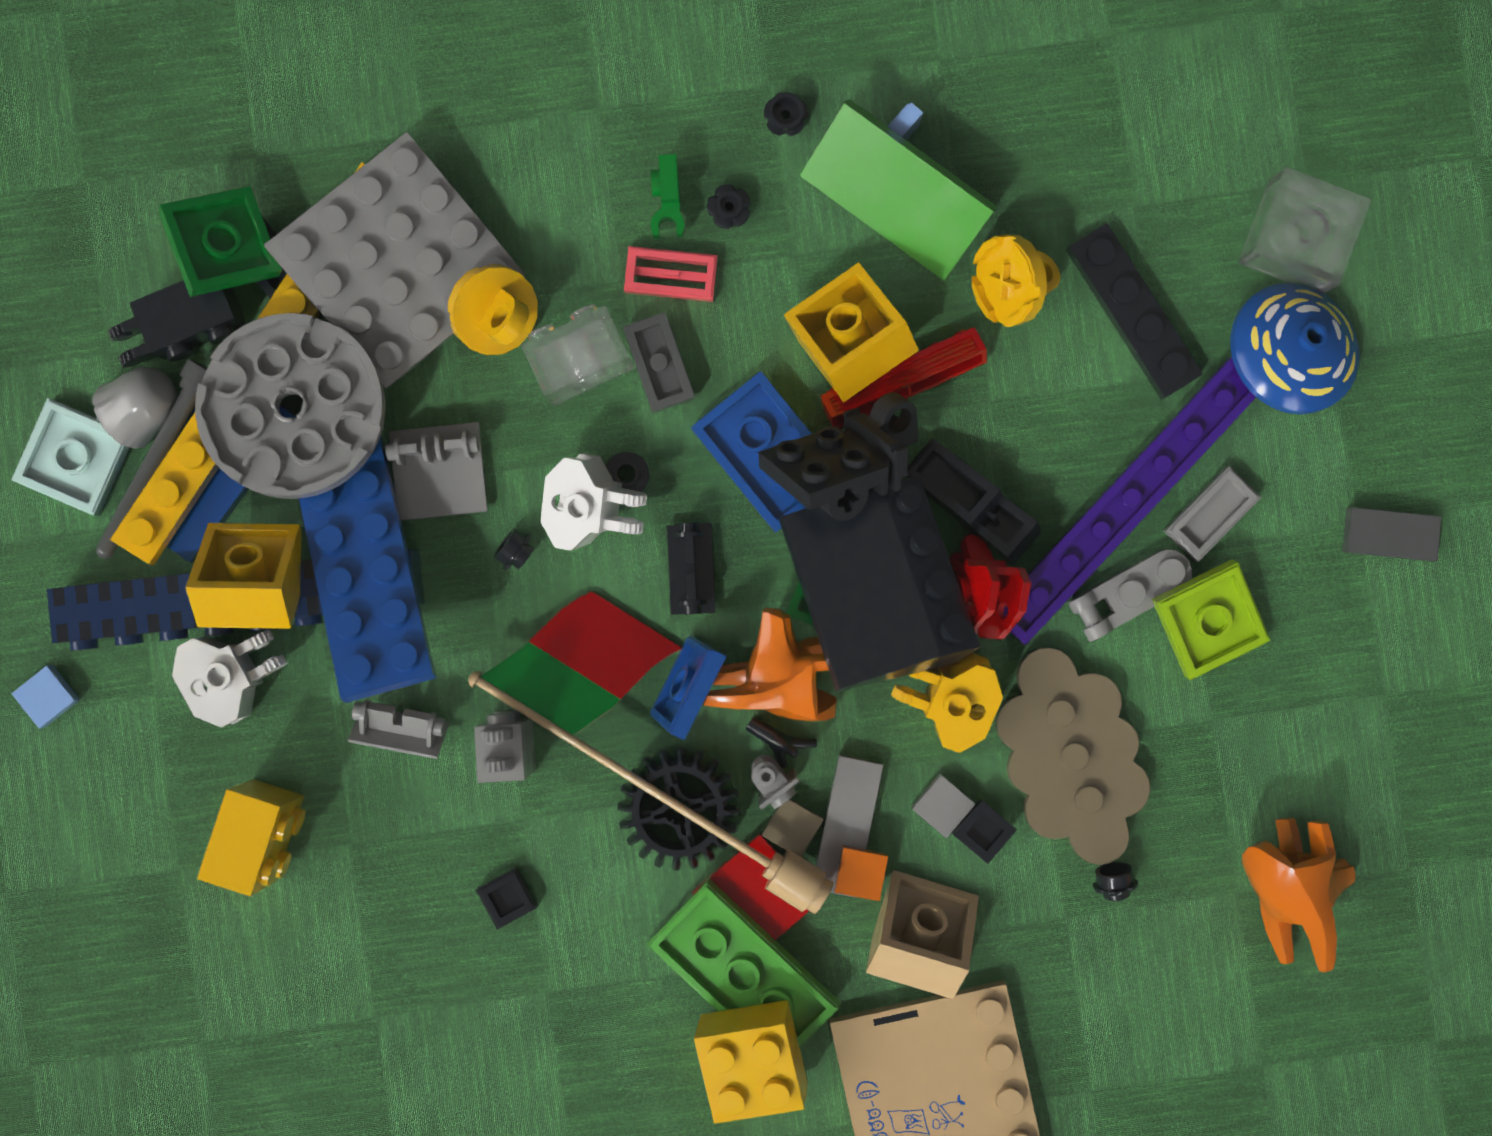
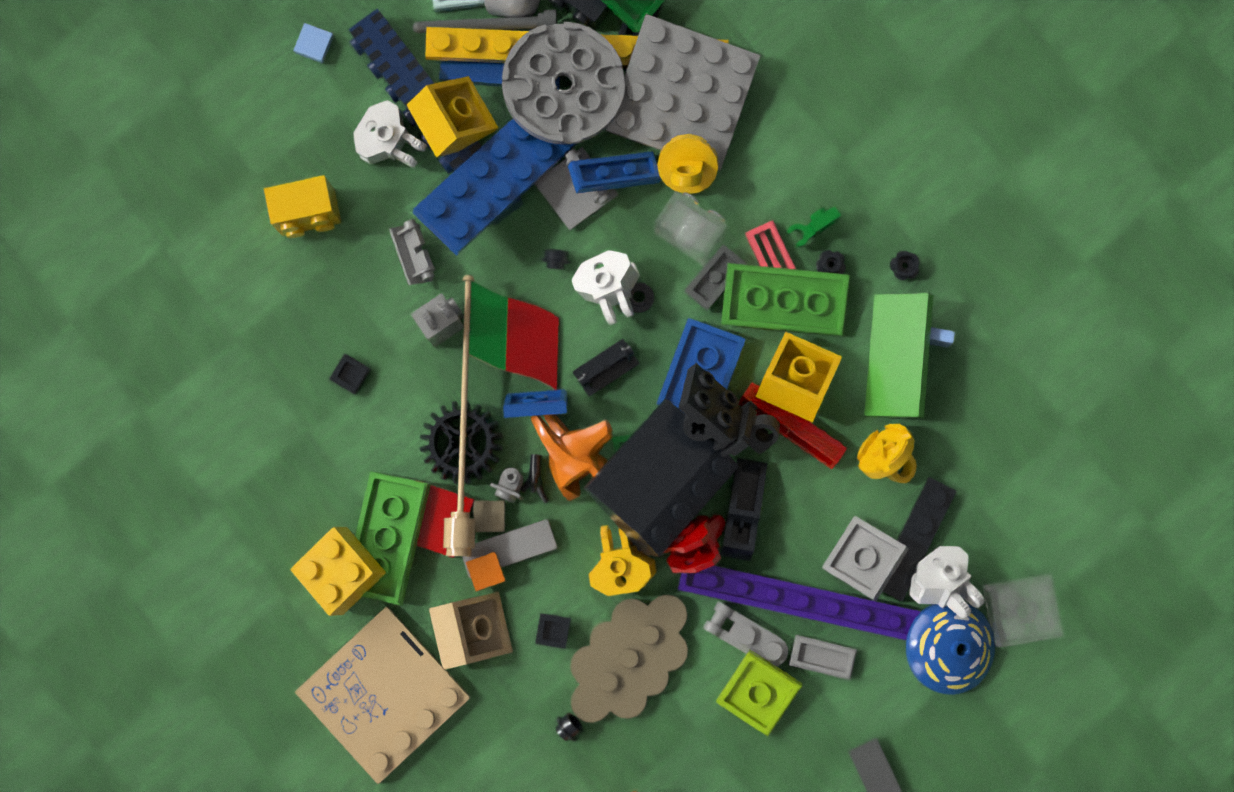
camera: 65 degrees right, 5 degrees down
light grey tile [911,773,975,839] -> none
none -> blue tile [568,151,661,194]
none -> bright green tile [721,263,850,336]
none -> light grey plate [822,516,909,602]
none -> white hinge [910,546,985,619]

